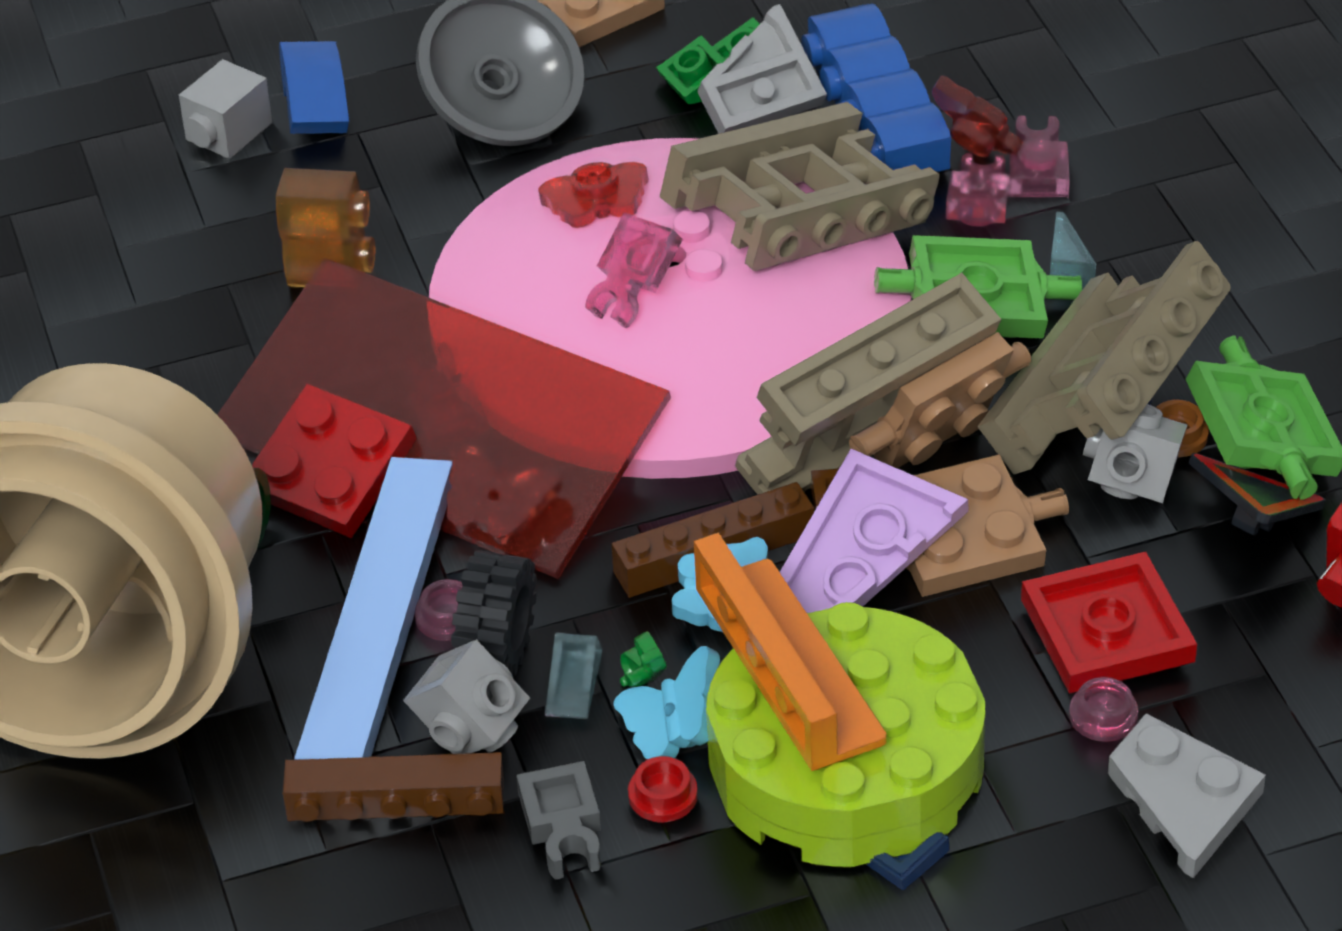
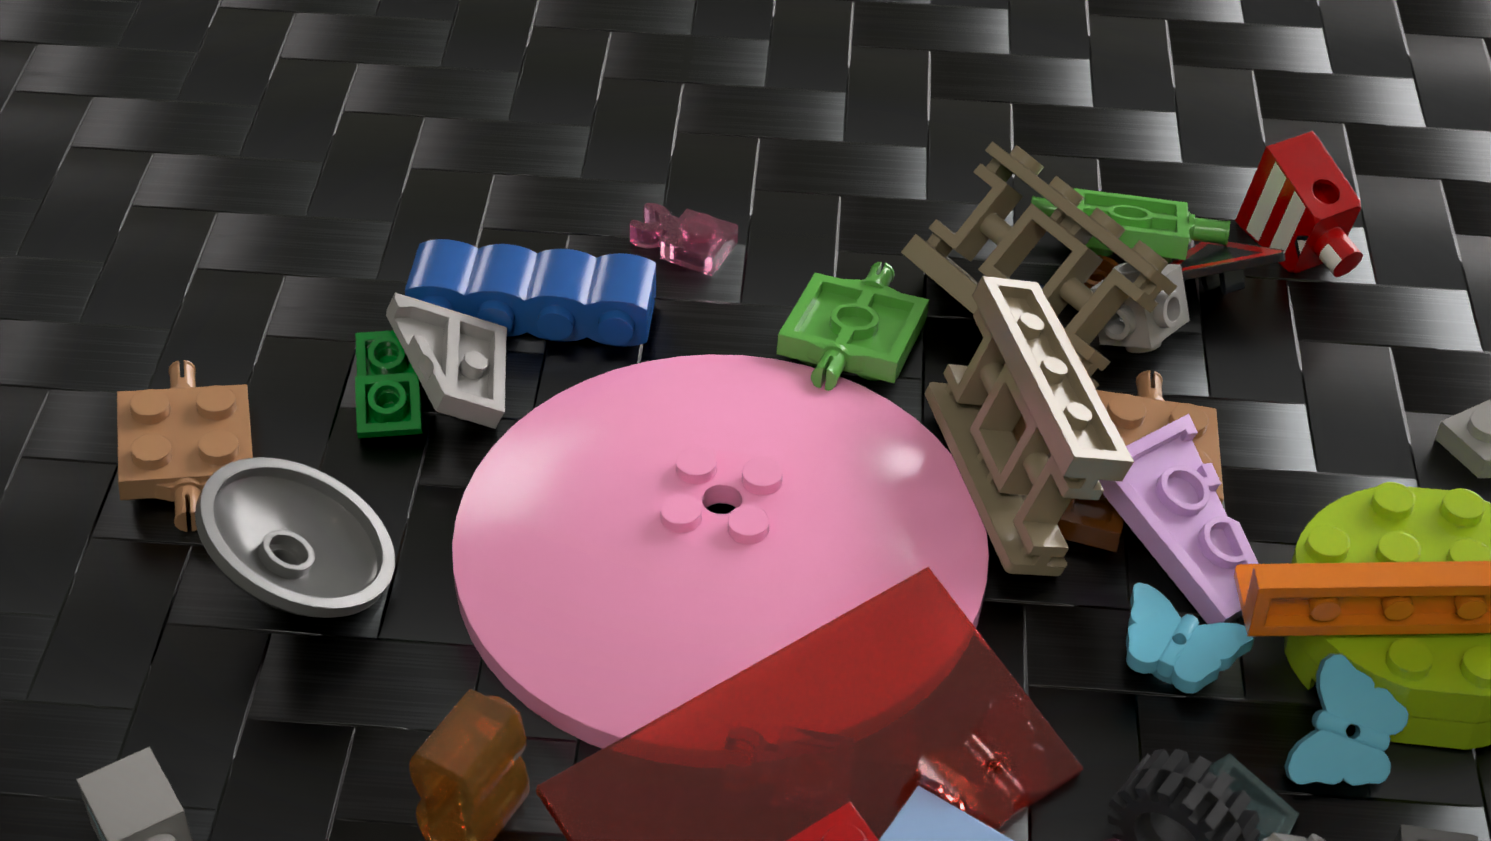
camera: 70 degrees left, 0 degrees up
blue slope [279,41,349,134] -> none
clear red animal [538,162,649,228] -> none
clear pink plate [585,212,683,328] -> none
reddish brown piece [612,482,814,598] -> none
green piece [620,631,667,687] -> none
red plate [628,756,698,822] -> none
dark tan fence [659,102,940,271] -> none
clear red animal [932,76,1024,157] -> none
clear pink plate [946,153,1010,226] -> none
red plate [1021,552,1197,694] -> none
clear light blue piece [1050,212,1096,290] -> none
clear pink plate [1069,677,1138,742] -> none

